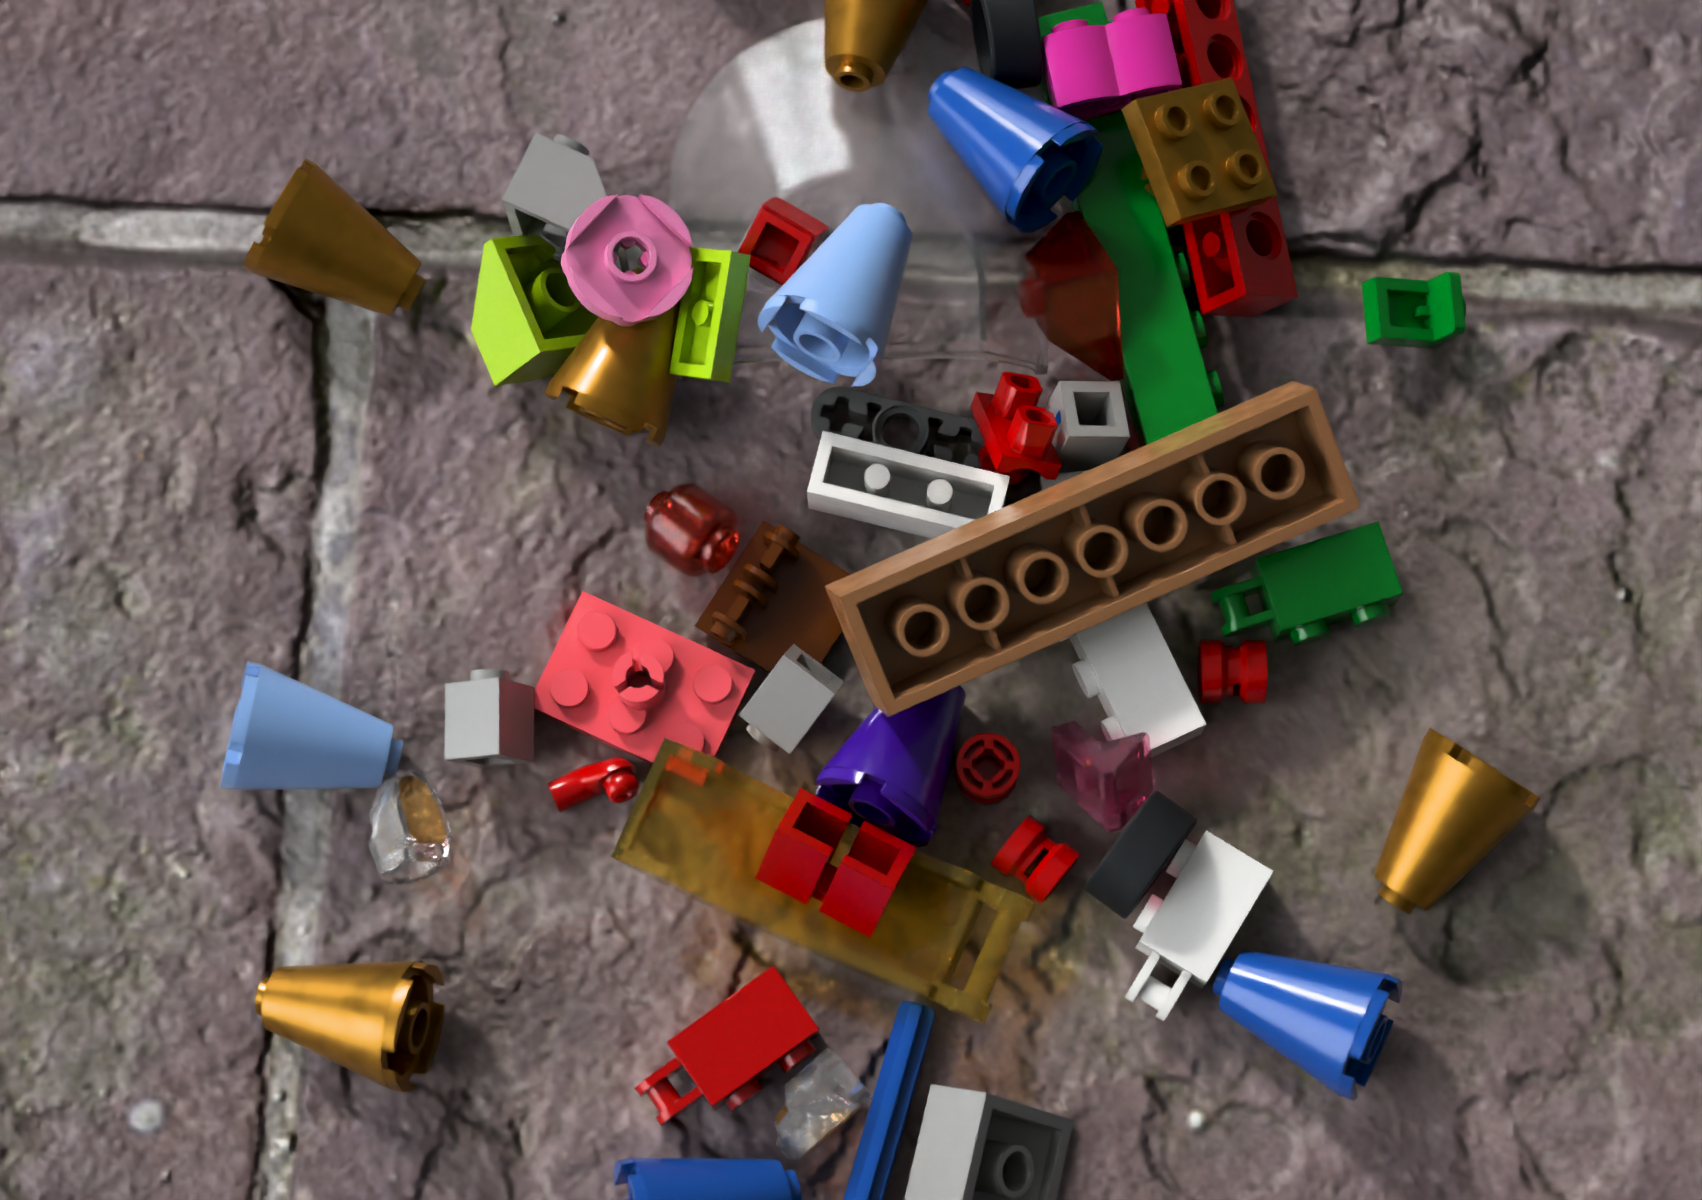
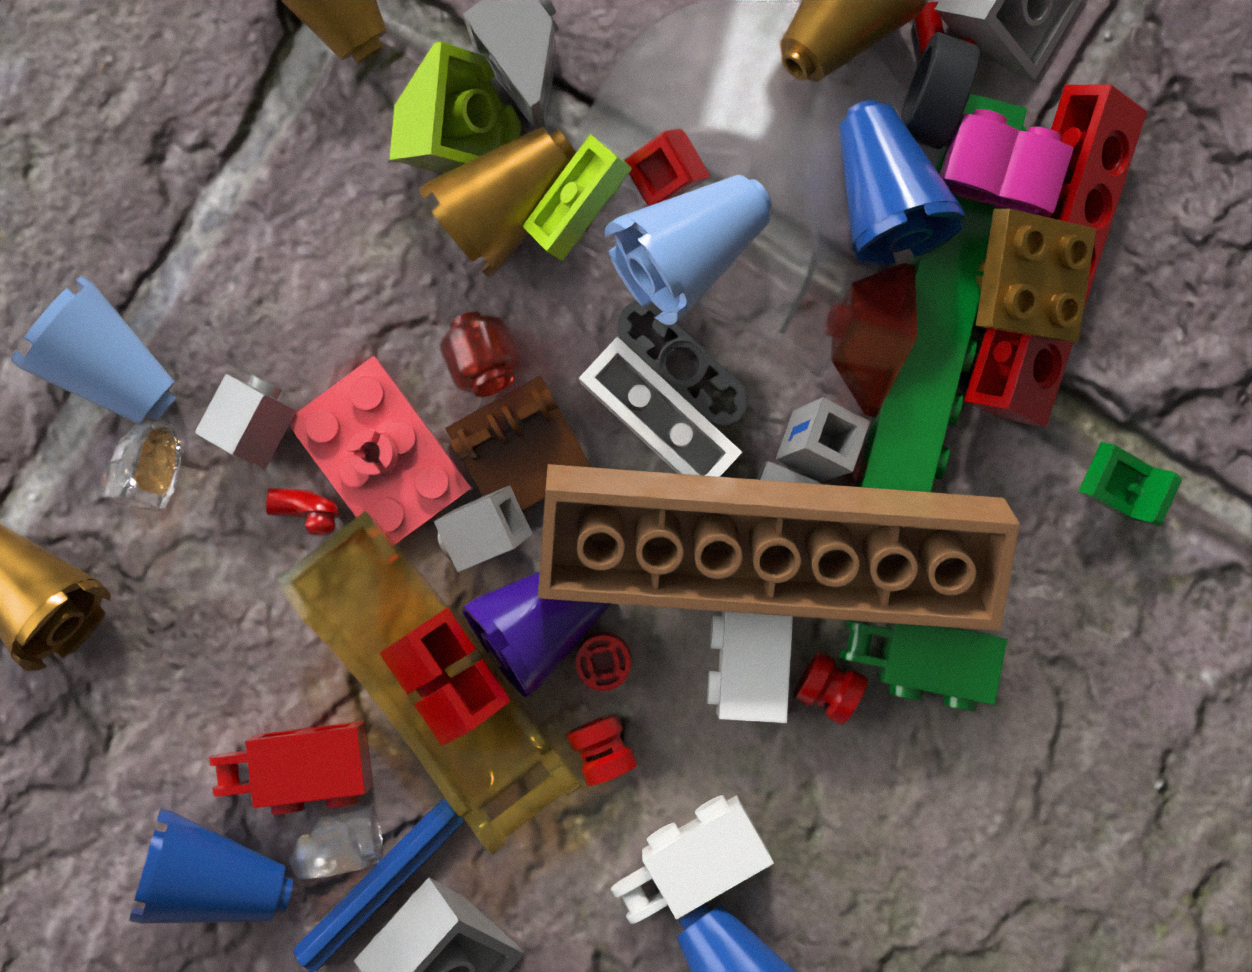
camera: 30 degrees right, 10 degrees up
bright pink plate [561,194,693,327] -> none
red hips [970,372,1062,485] -> none
clear pink slope [1051,721,1154,833] -> none
black tyre [1085,791,1197,919] -> none
pearl gold cone [1373,727,1541,915] -> none

